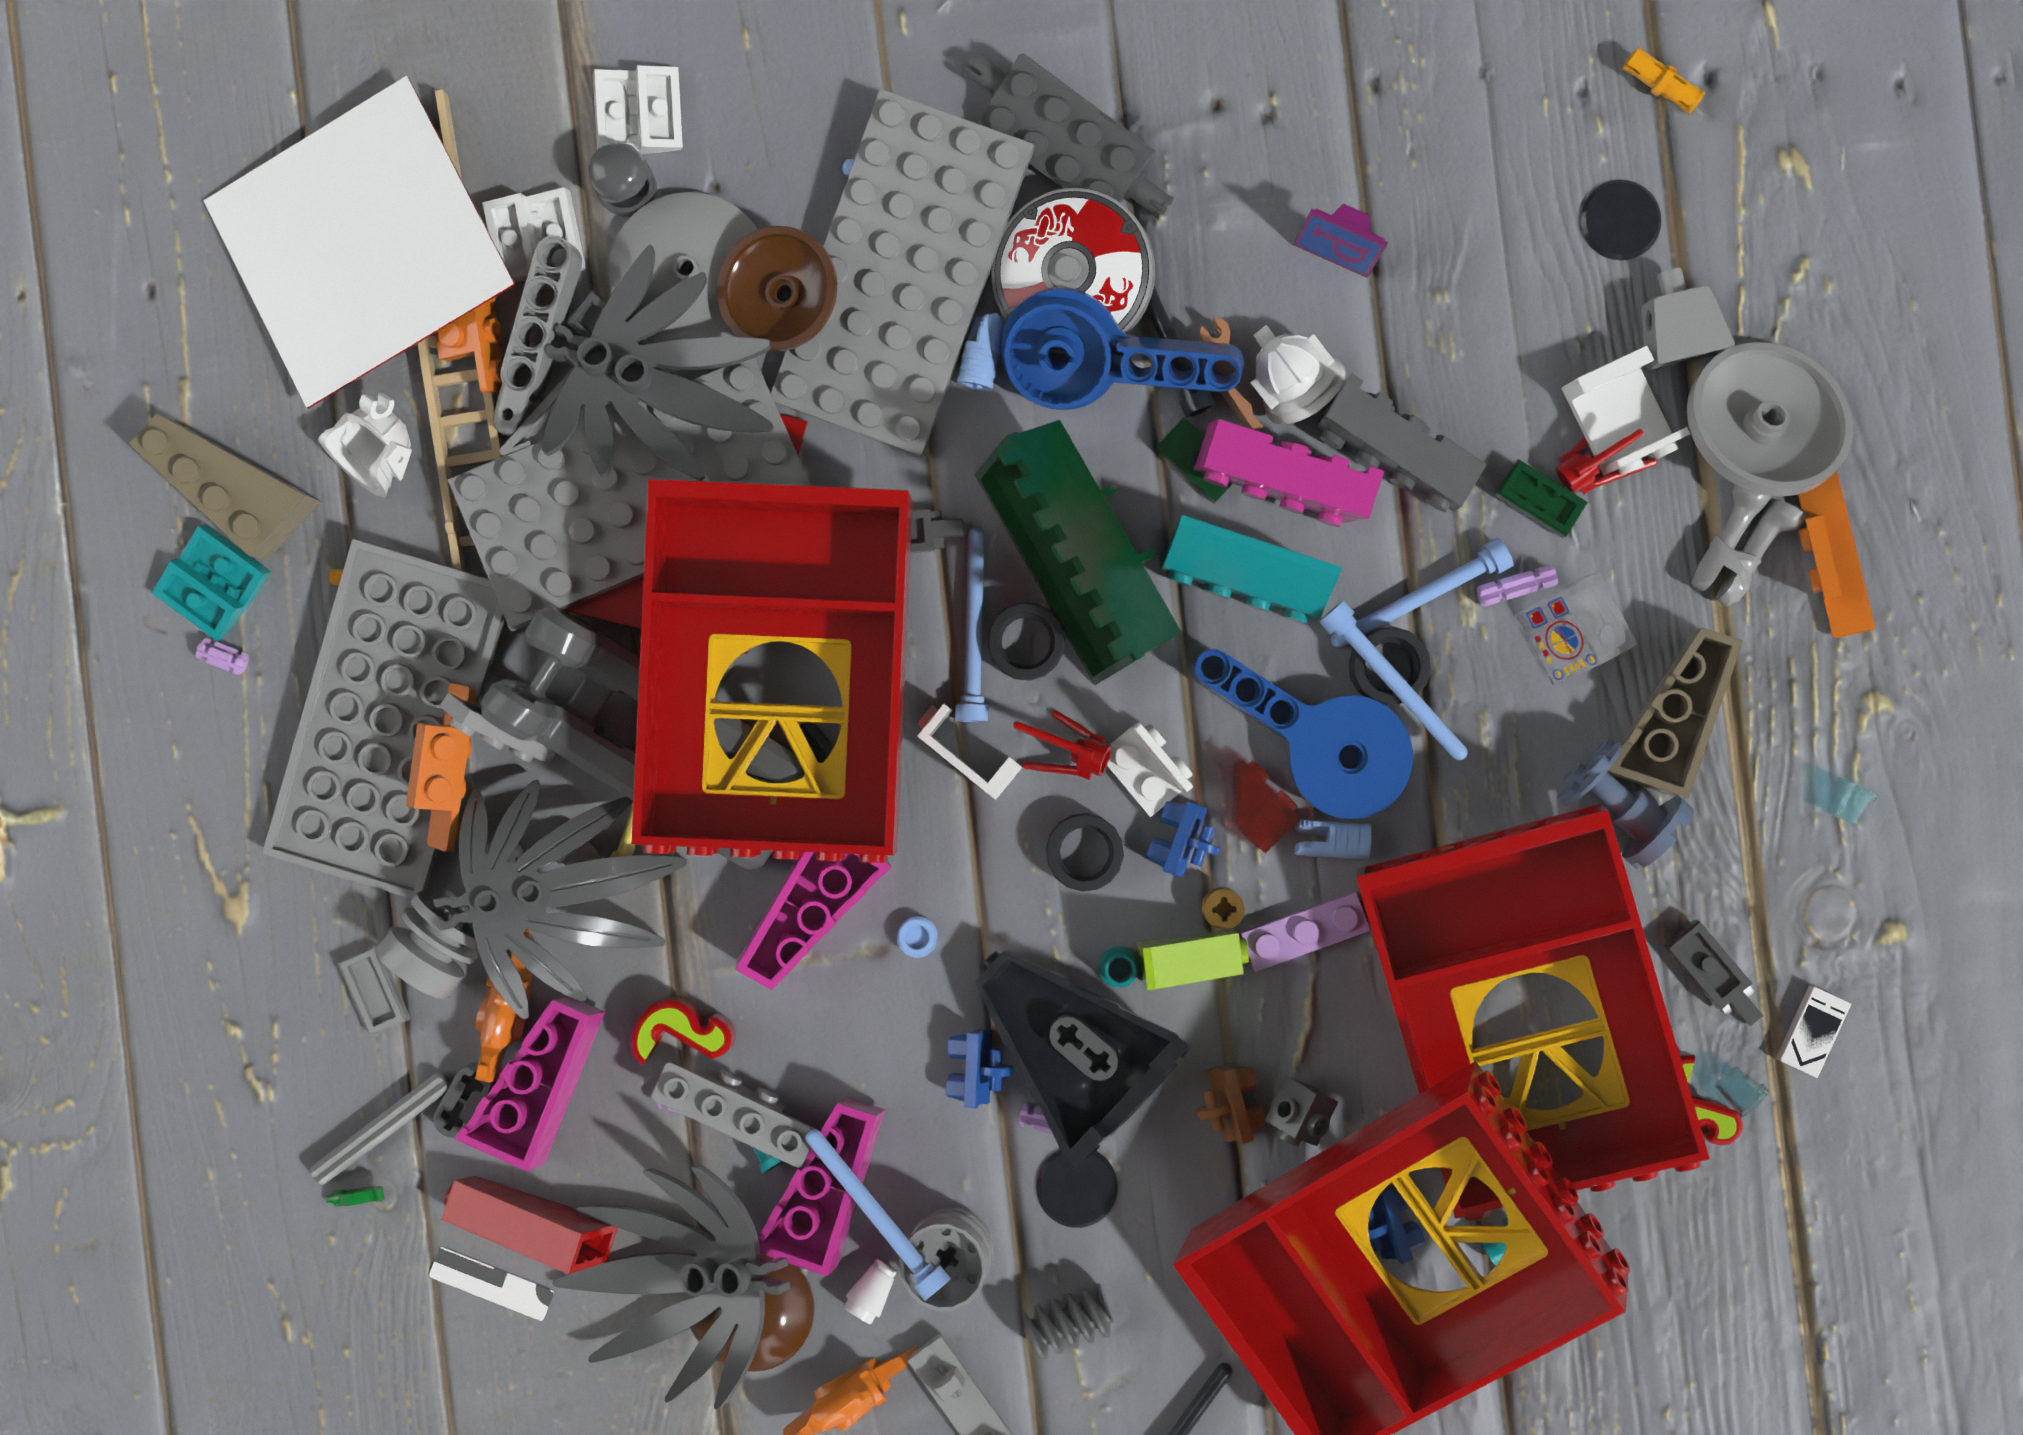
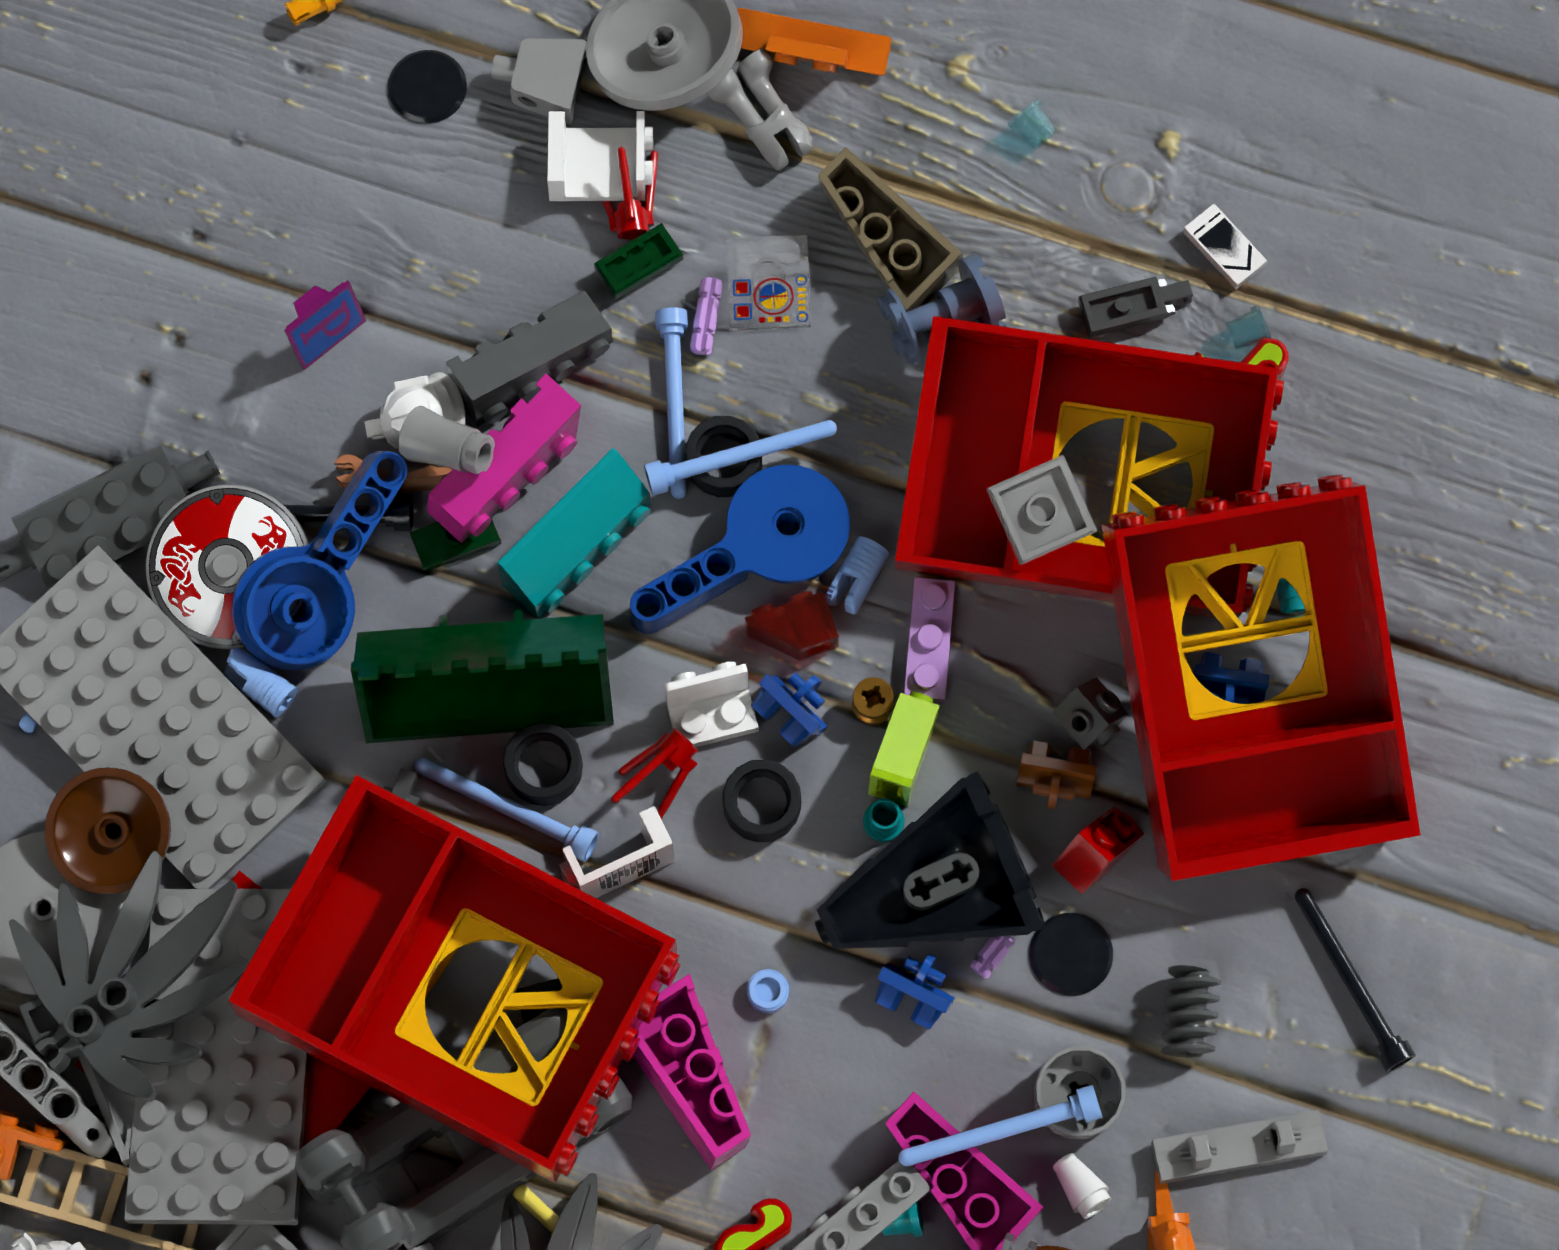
camera: 65 degrees left, 15 degrees down
none -> light grey plant [399,406,495,474]
none -> light grey tile [986,455,1097,565]
none -> red slope [1052,806,1144,894]

